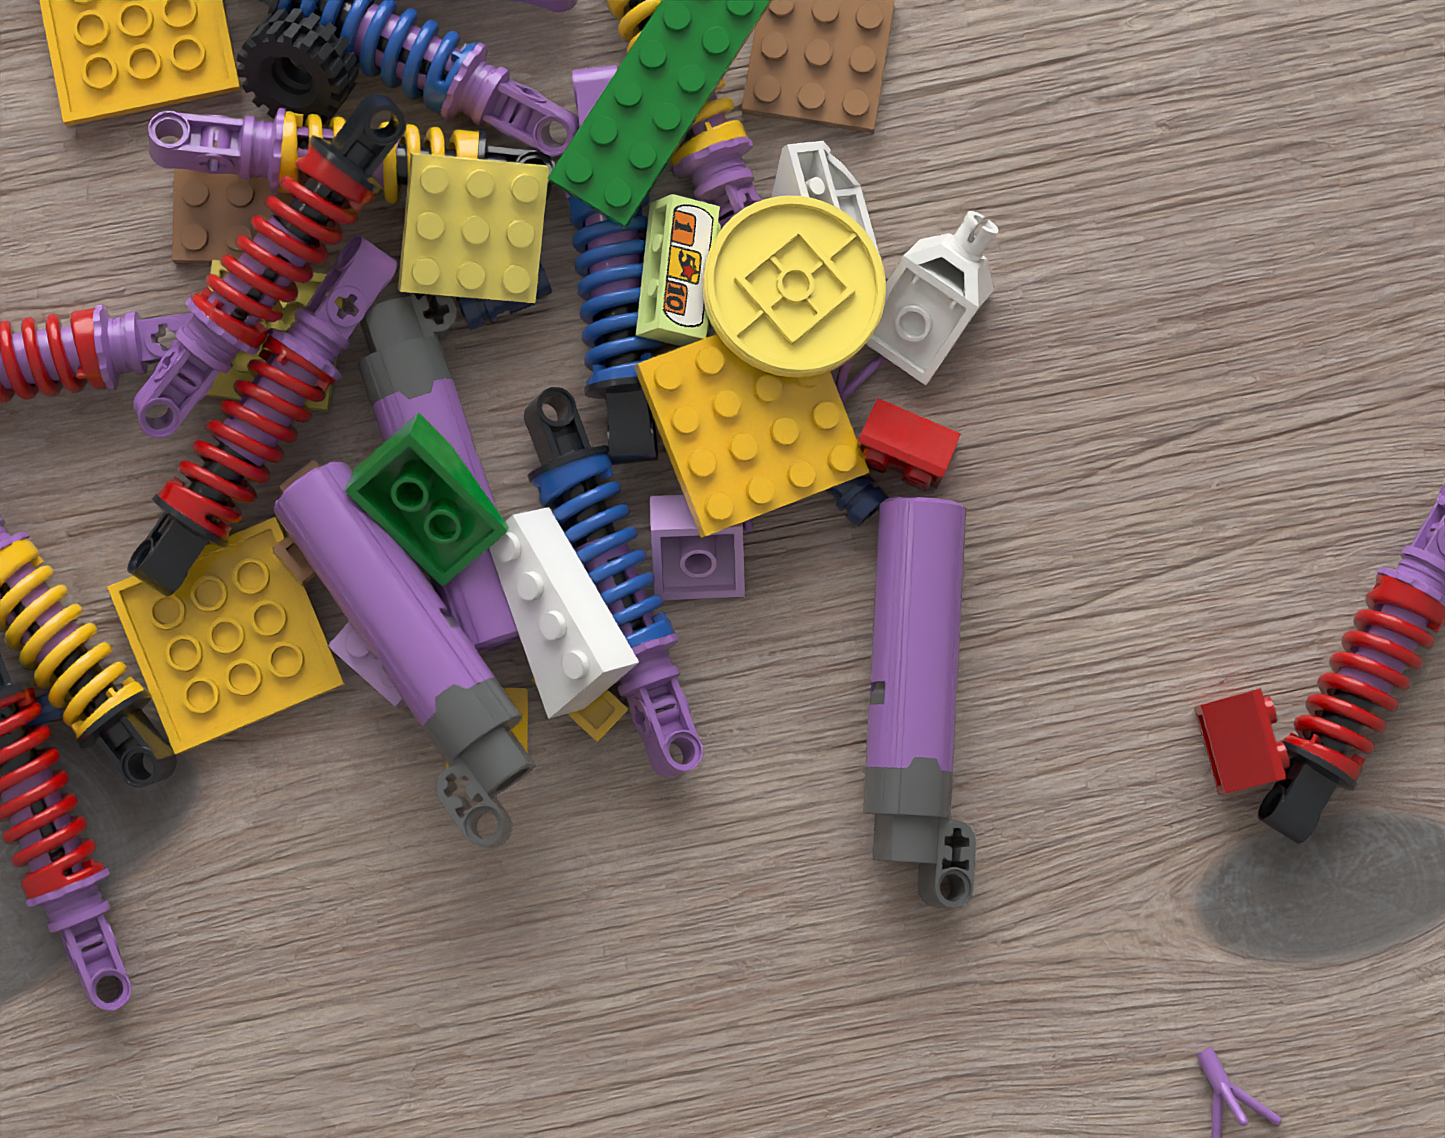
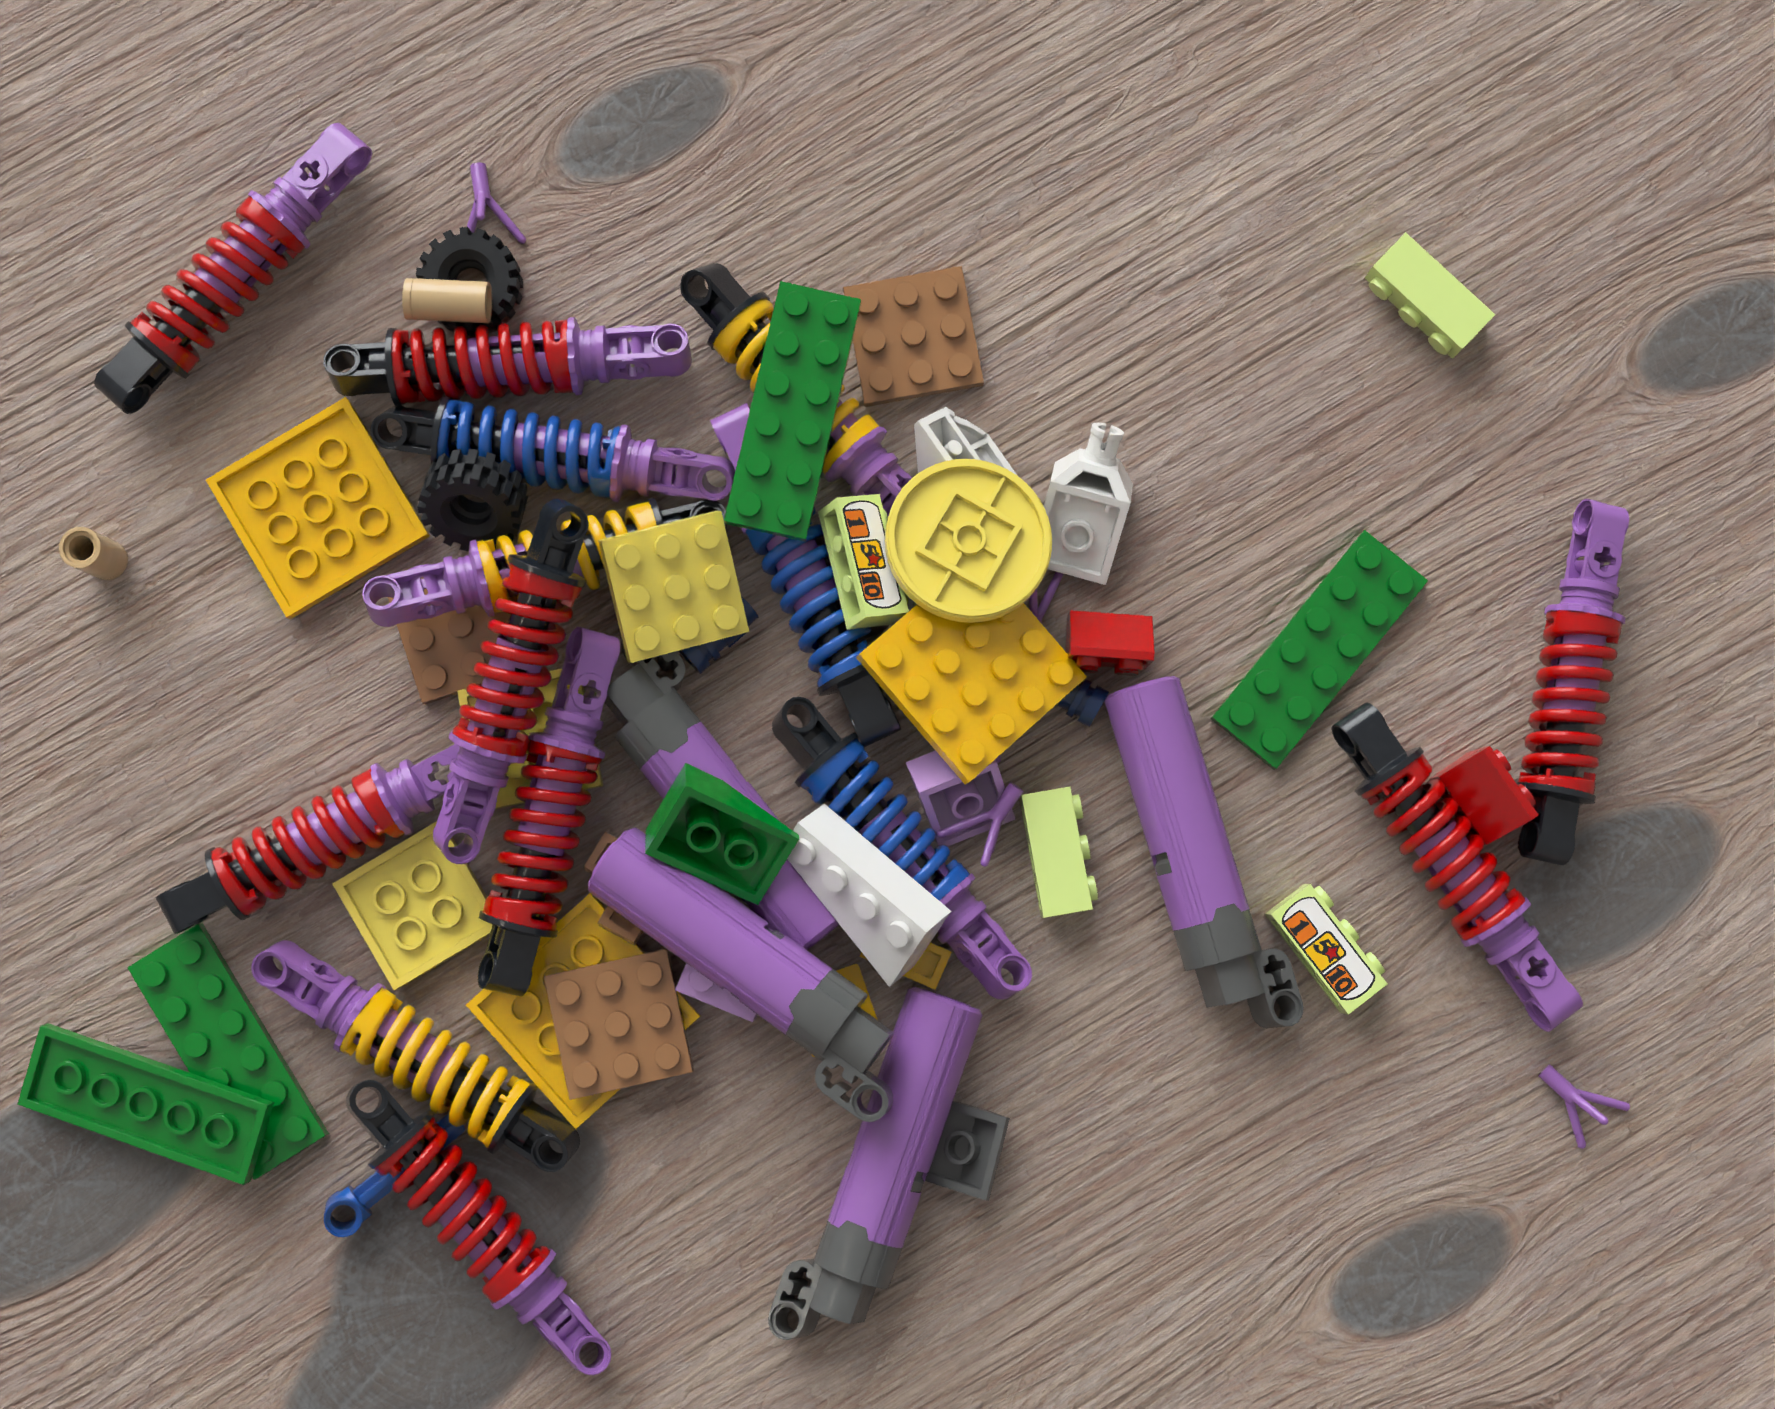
camera: 20 degrees left, 0 degrees up
none -> light yellow plate [332,821,492,991]
none -> medium nougat plate [544,949,694,1100]
none -> medium lavender piece [768,987,983,1340]
none -> dark grey slope [925,1101,1010,1201]
none -> medium lavender plant [937,782,1024,867]
none -> yellowish green brick [1019,786,1098,918]
none -> green plate [1210,530,1428,770]
none -> brick [1265,884,1388,1015]
none -> piece [1331,703,1583,1032]
none -> yellowish green brick [1365,232,1495,359]

